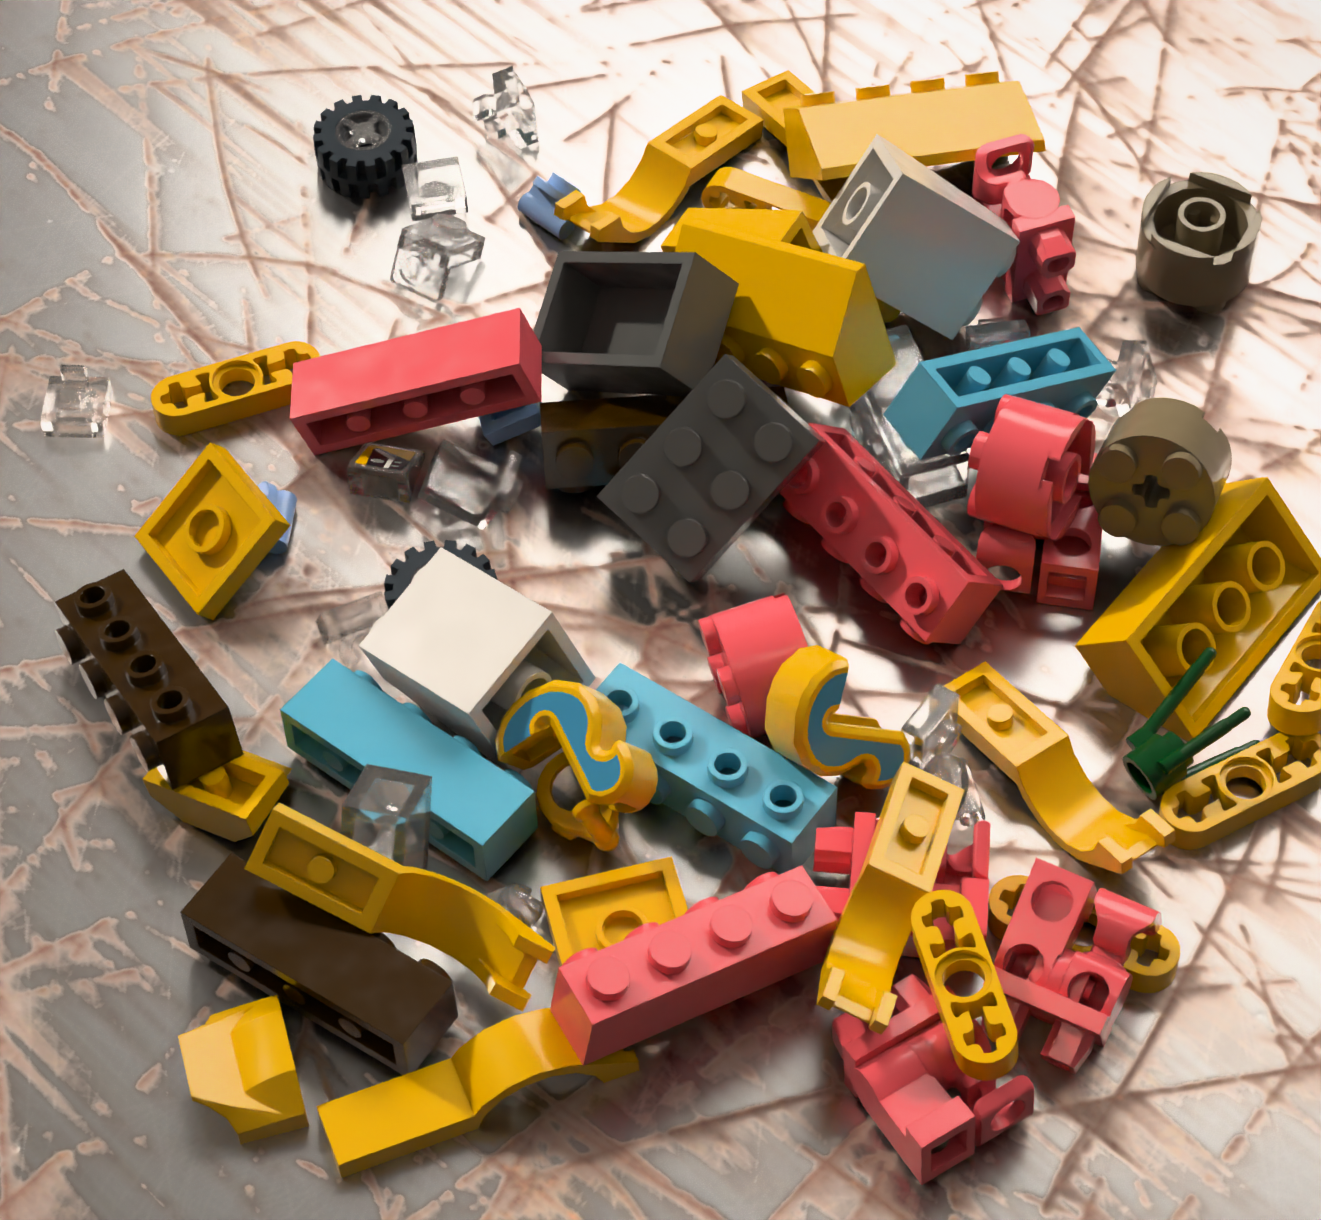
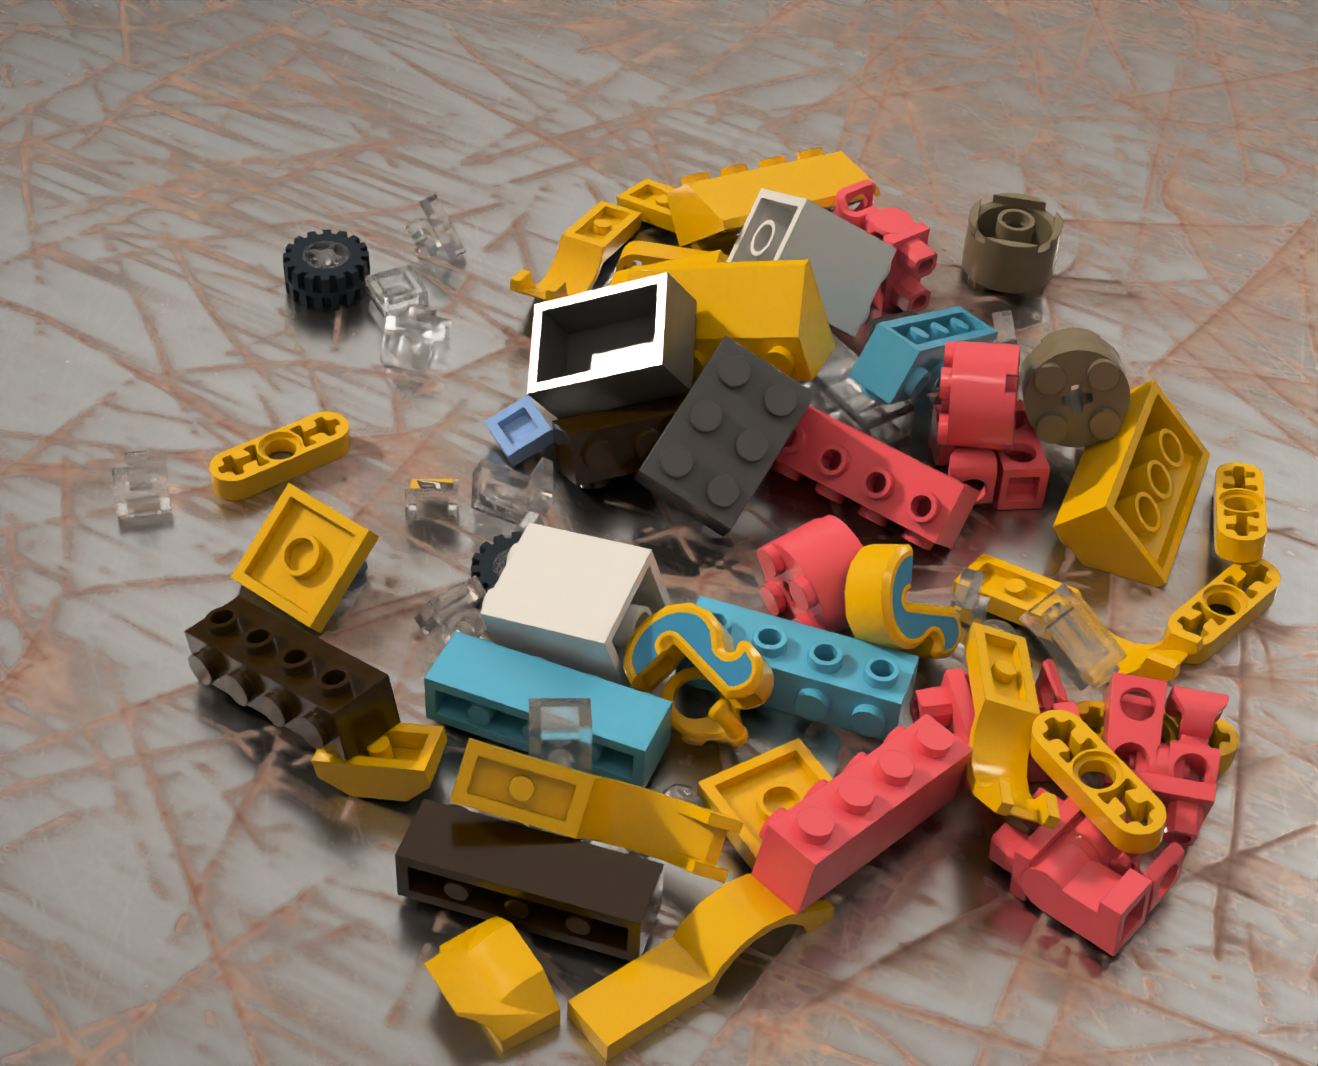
camera: 20 degrees left, 10 degrees down
coral brick [290,308,542,456] -> none
light blue plate [517,172,582,240] -> none
dark green plant [1122,647,1260,800] -> none
none -> clear brick [1018,584,1128,692]

